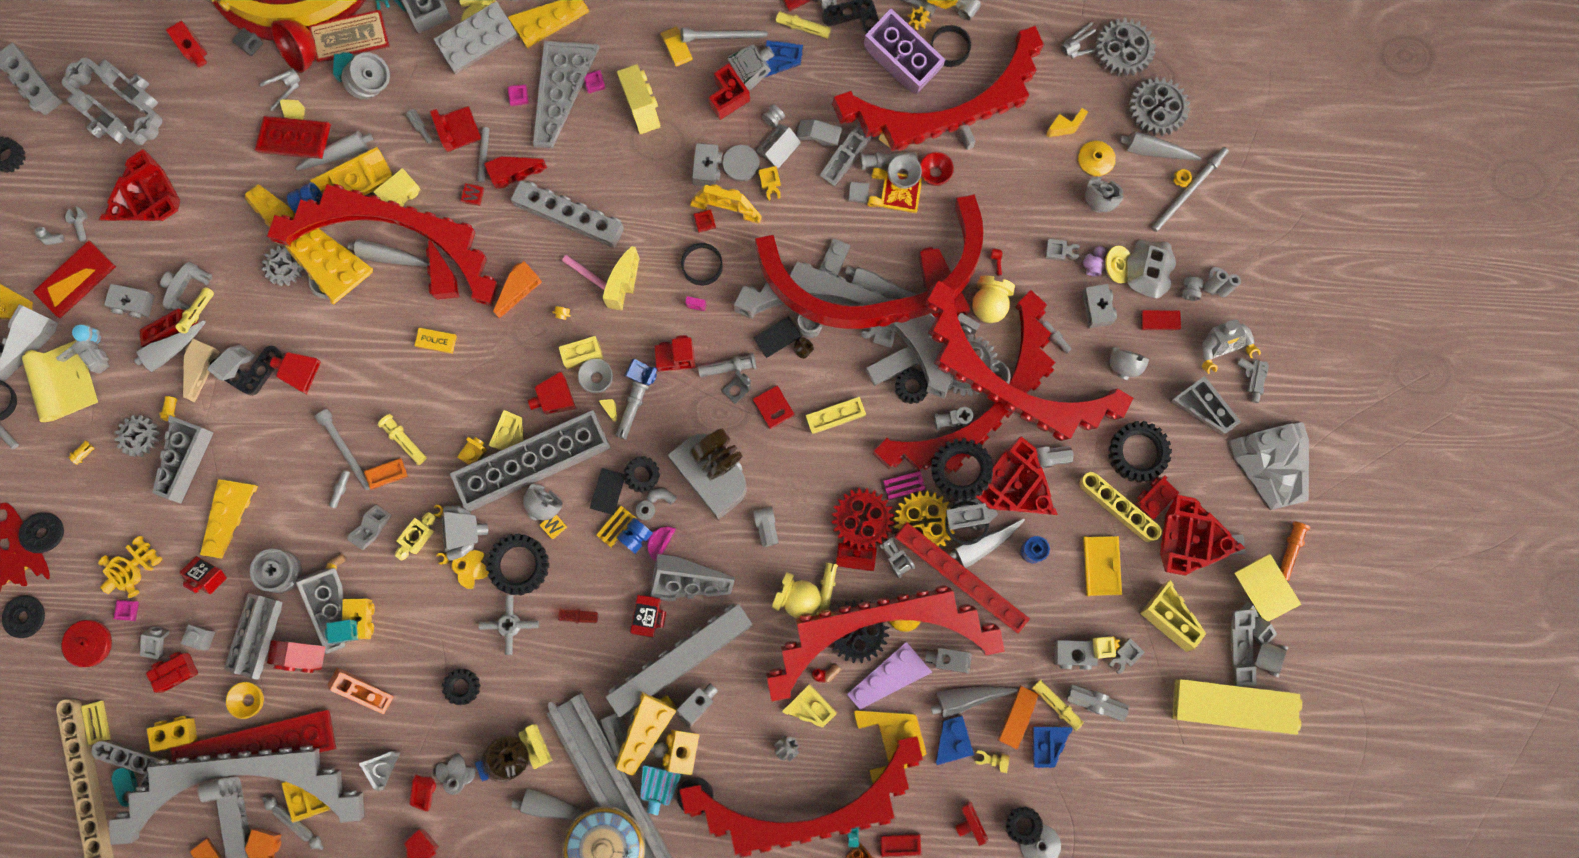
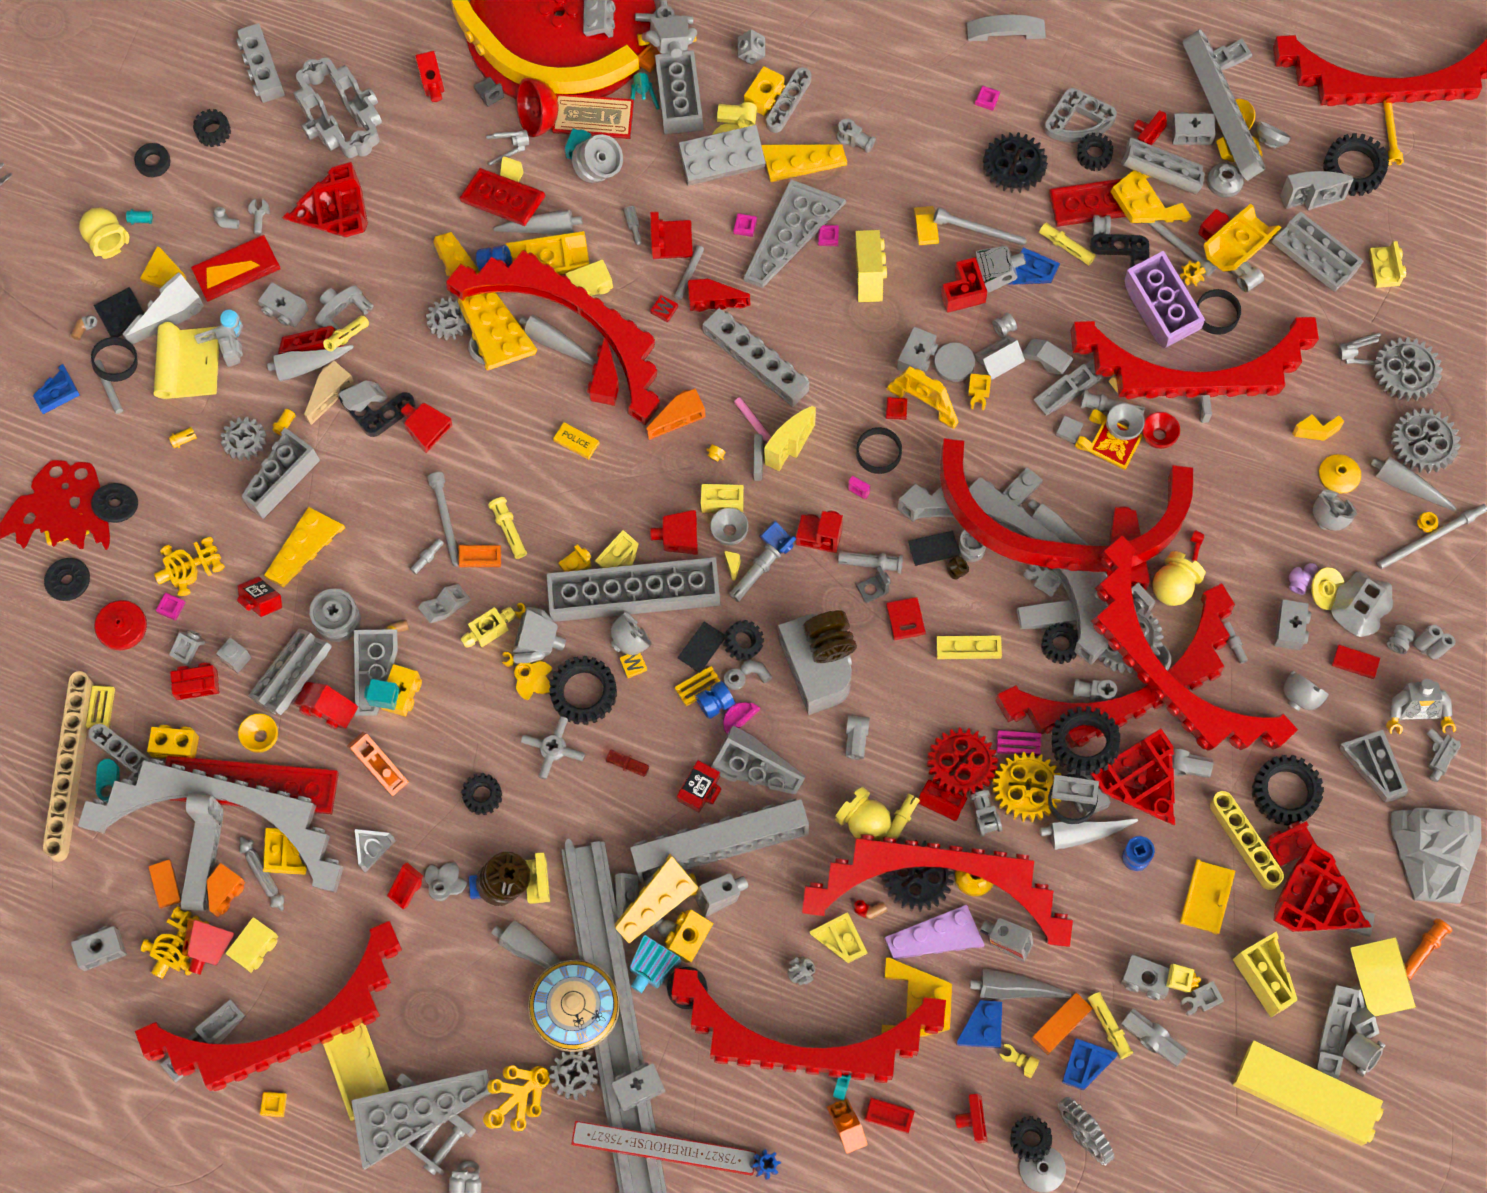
camera: 20 degrees right, 10 degrees down
red tile [894,521,1030,634] -> none
light grey plate [1045,239,1080,261] -> none
none -> light grey tile [754,434,763,481]
none -> light grey gear [1058,1097,1115,1166]

